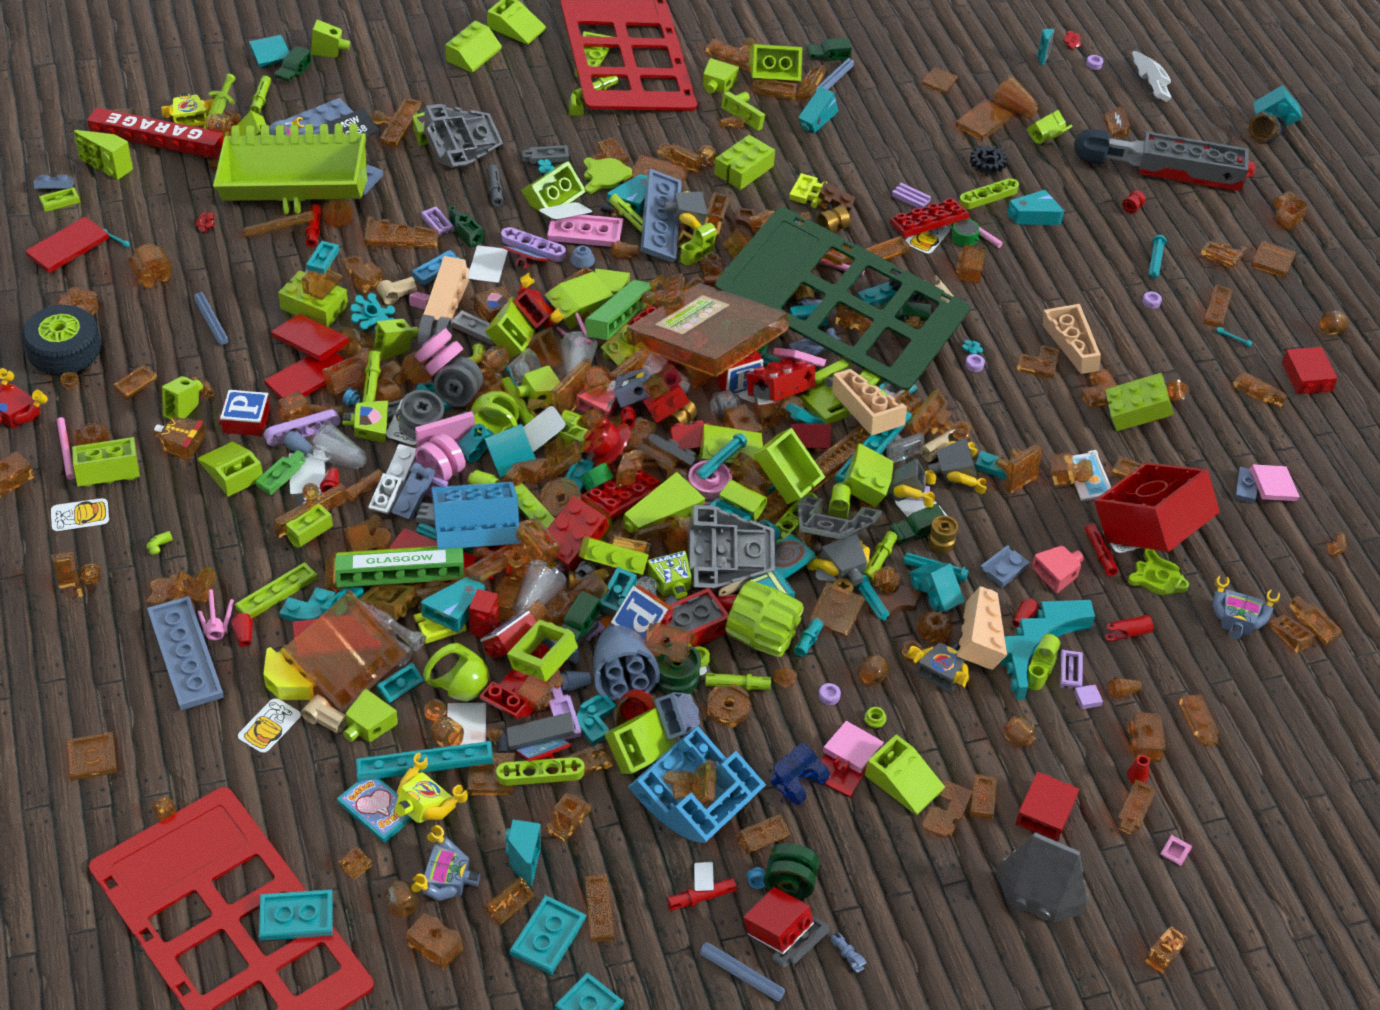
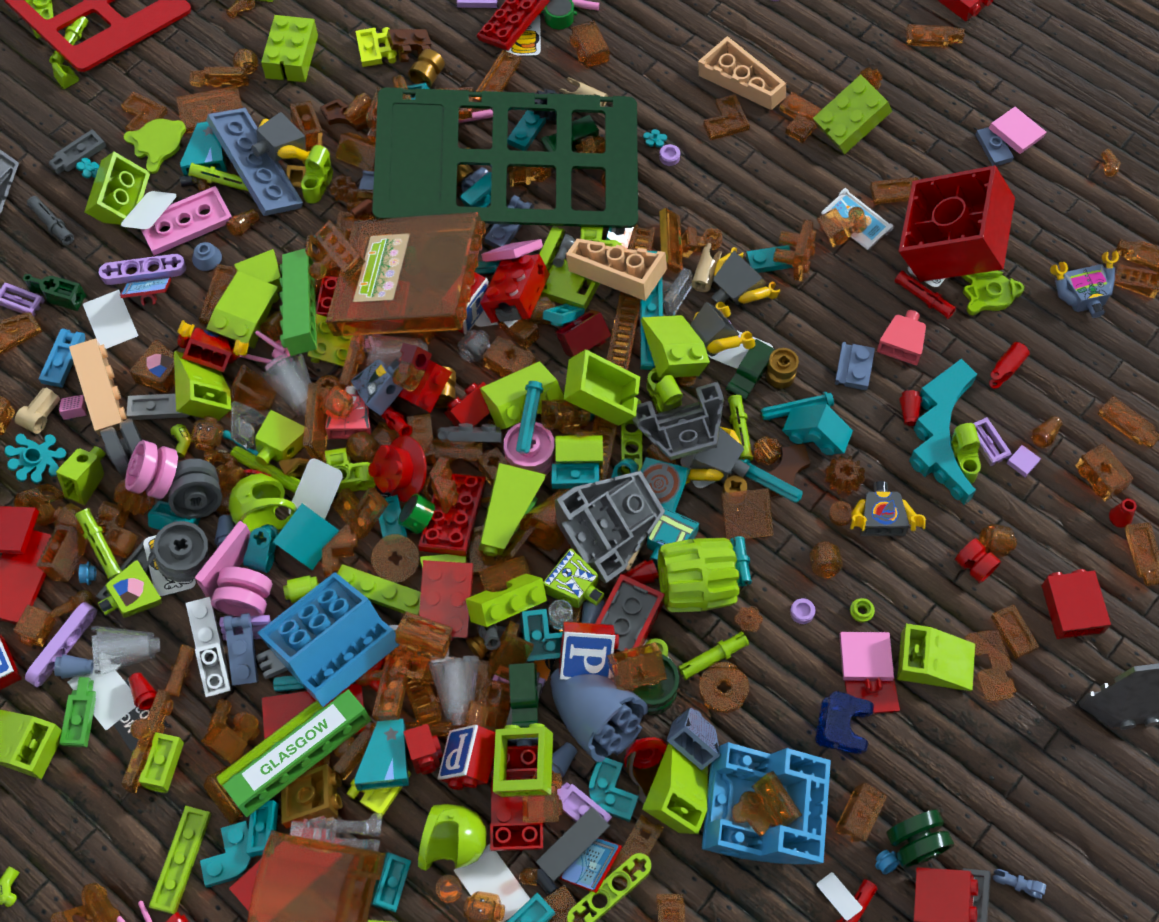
camera: 30 degrees left, 15 degrees up
light nougat wedge [957,586,1007,670] -> none
none -> red wheel [954,538,1001,584]

